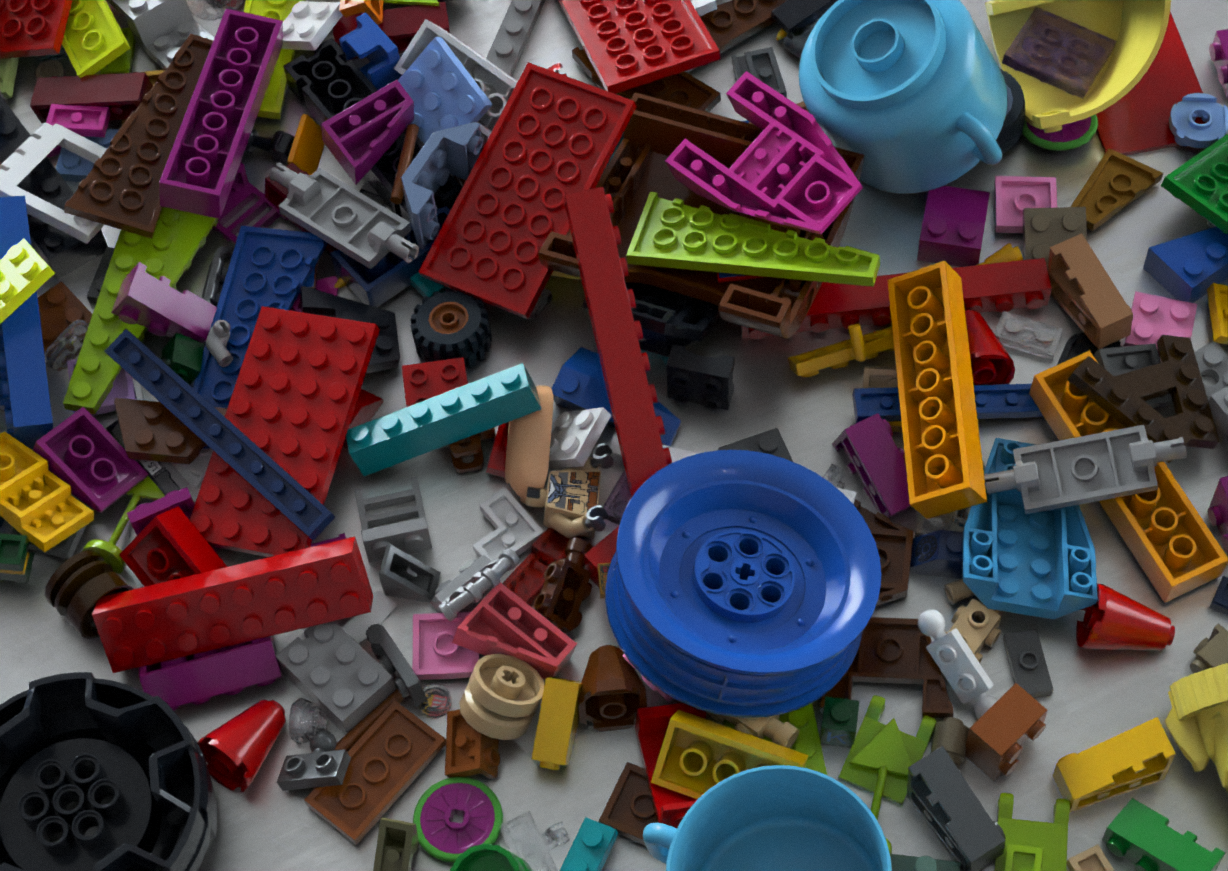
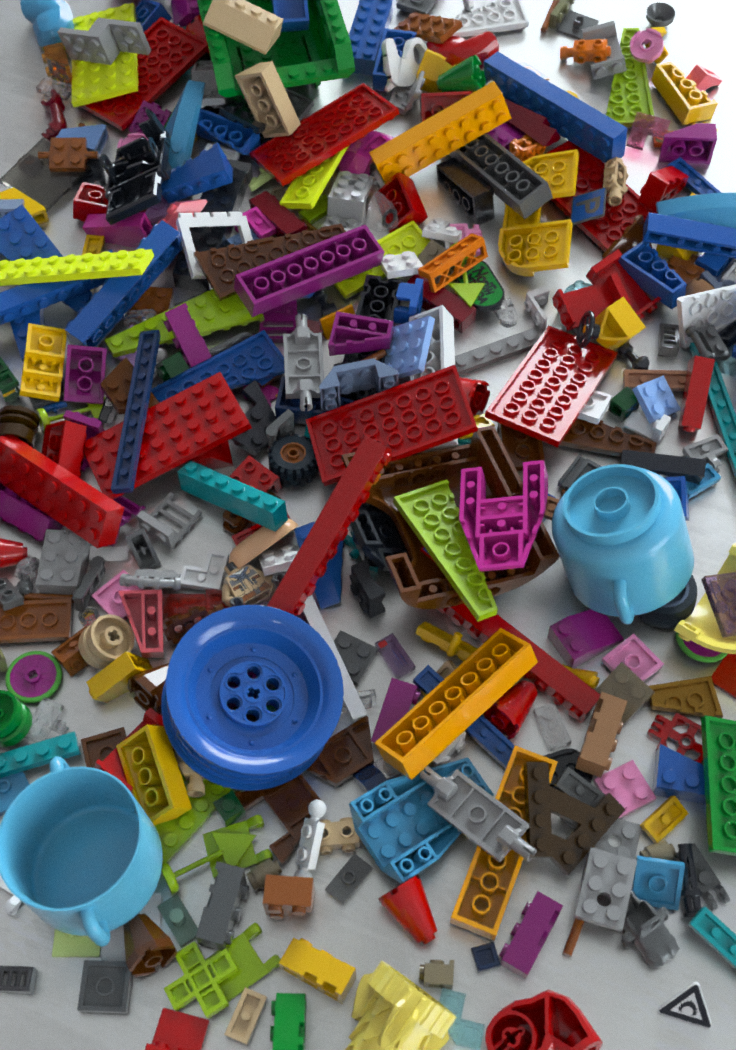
camera: 45 degrees right, 0 degrees up
light grey arm [206,320,233,367] -> none
none -> blue helmet [42,401,67,414]
none -> dark grey plate [266,409,295,454]
none -> clear purple tile [375,633,416,679]
none -> red piece [647,712,703,764]

